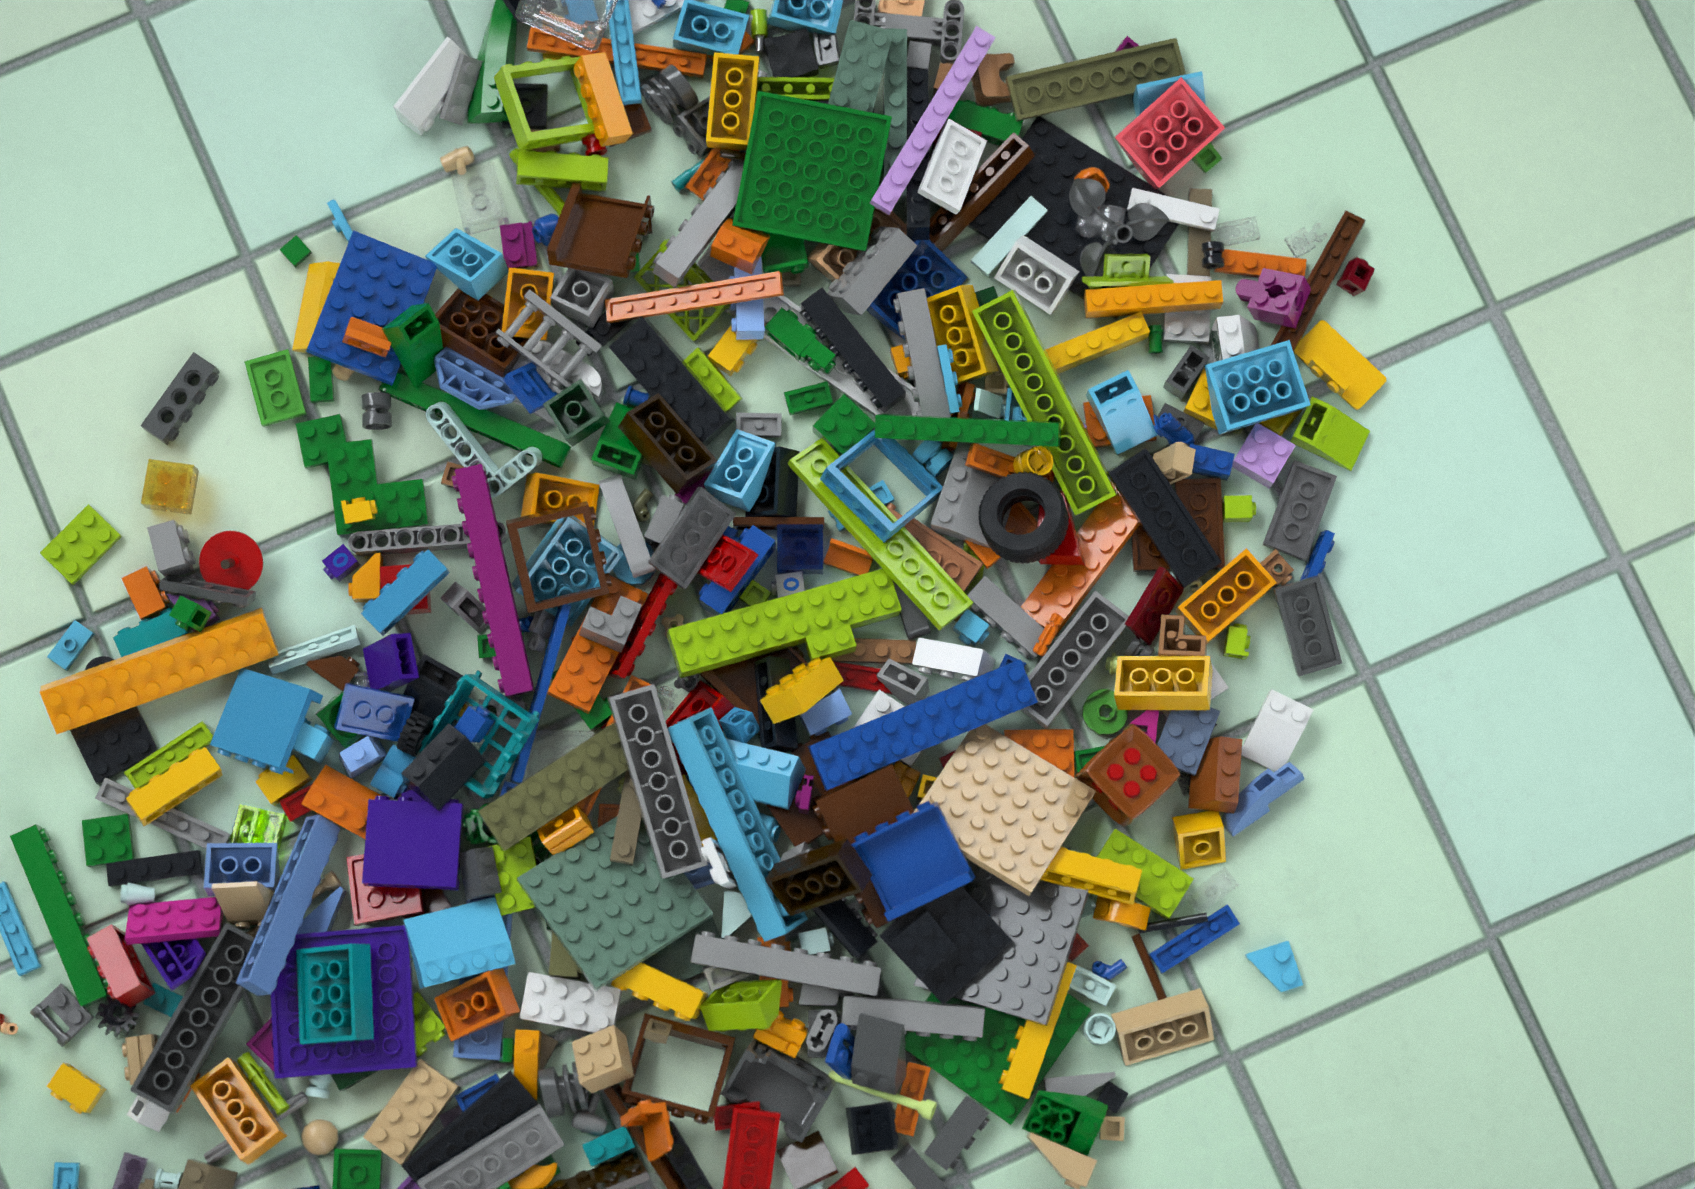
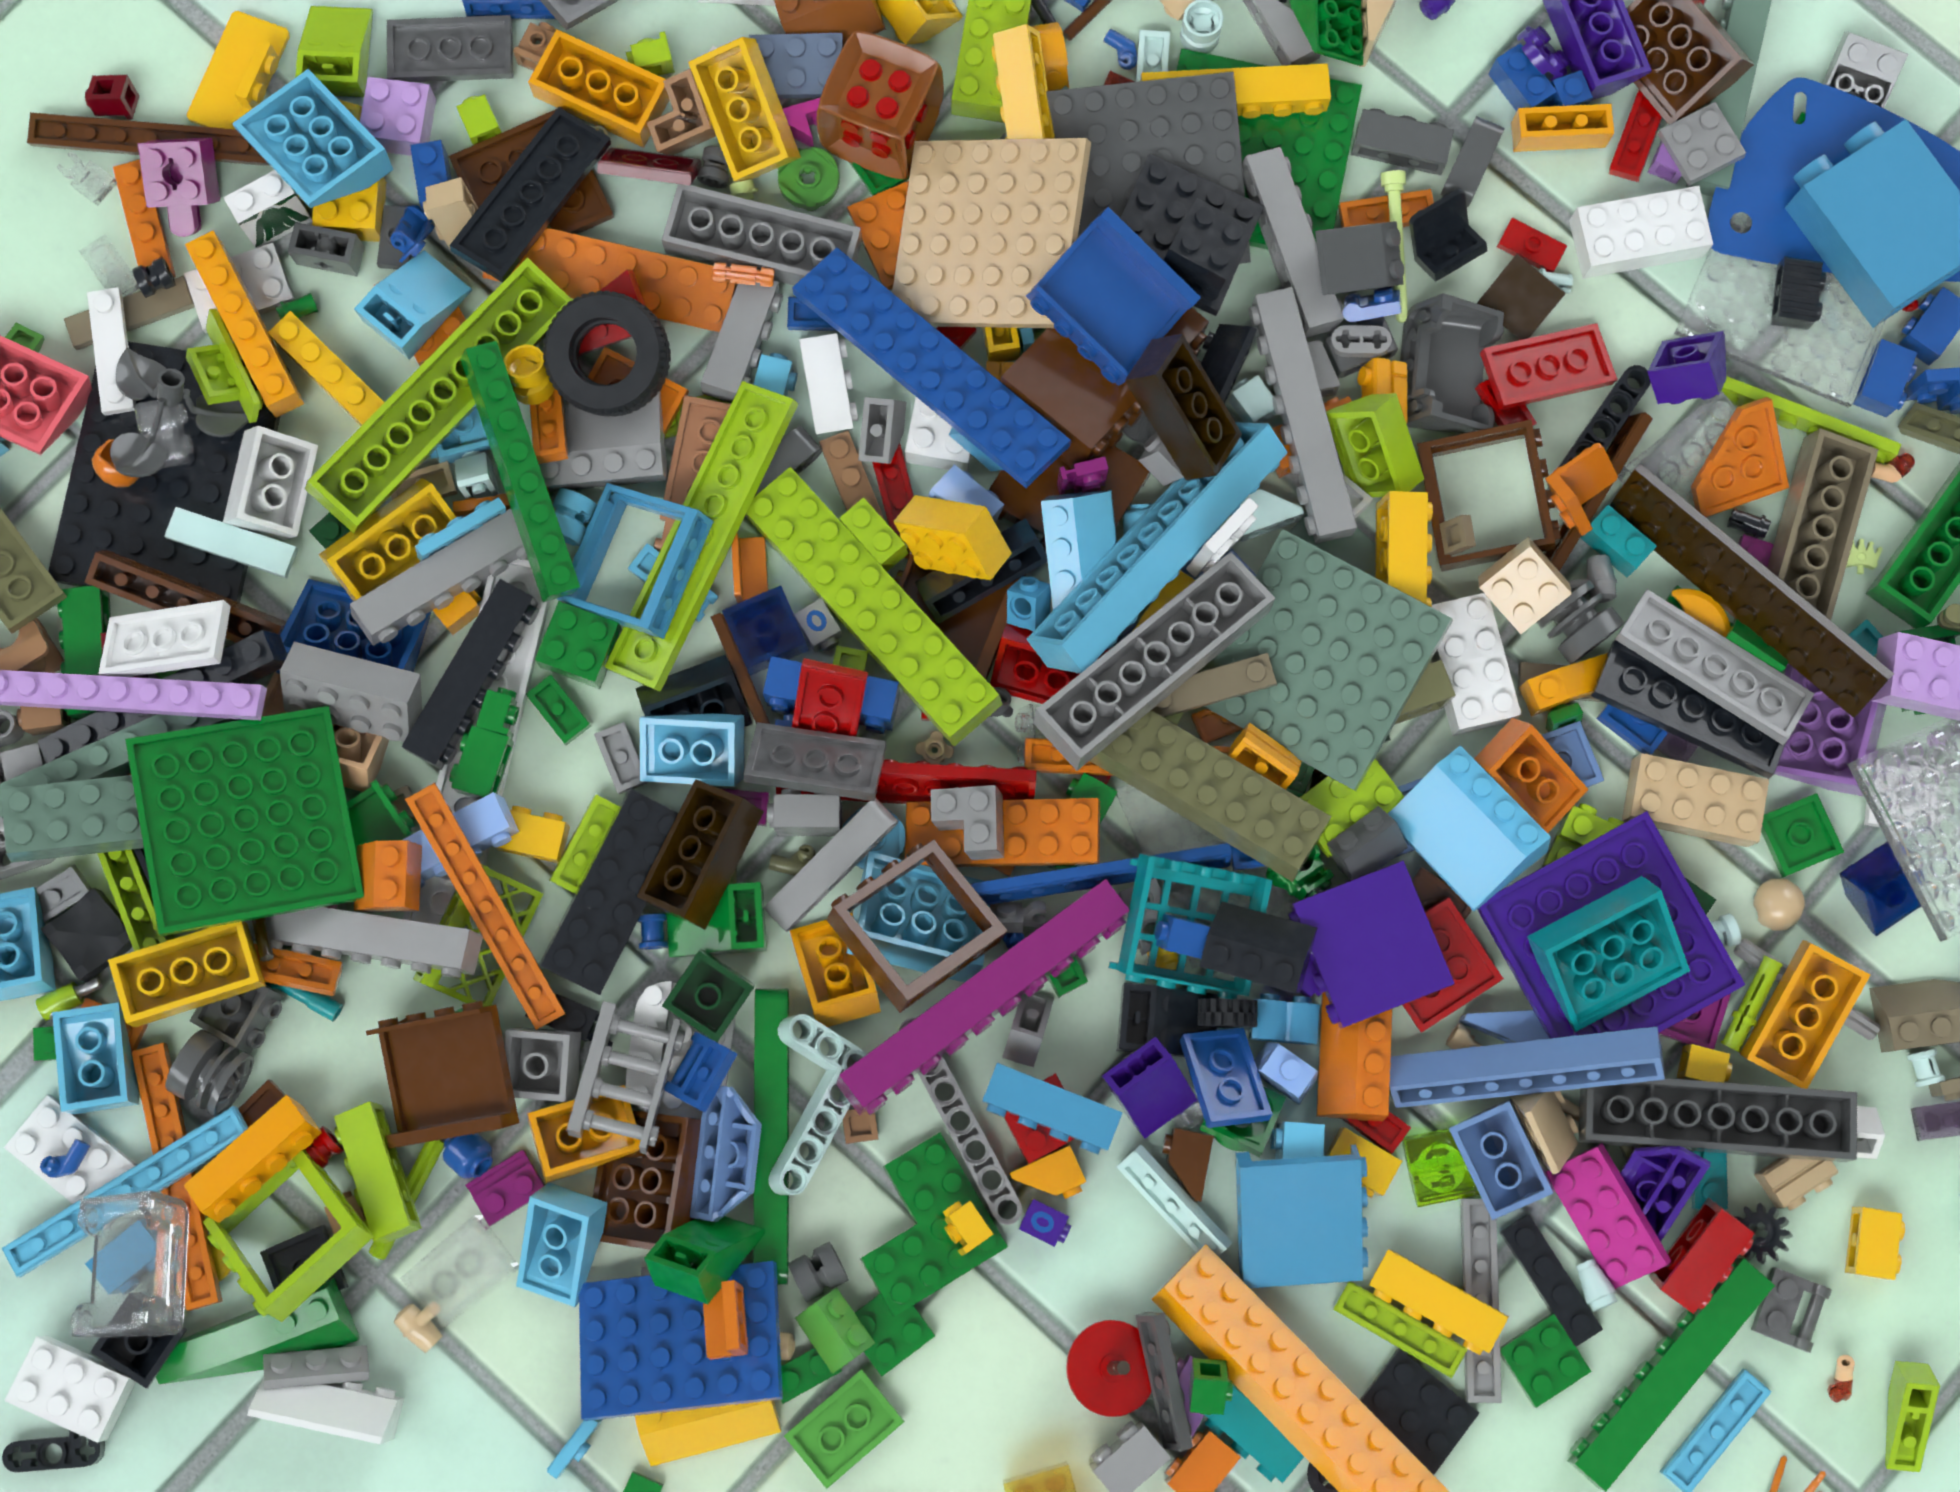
camera: 115 degrees left, 0 degrees up
none -> bright green brick [795,1288,875,1374]
none -> yellow brick [1676,1044,1732,1083]

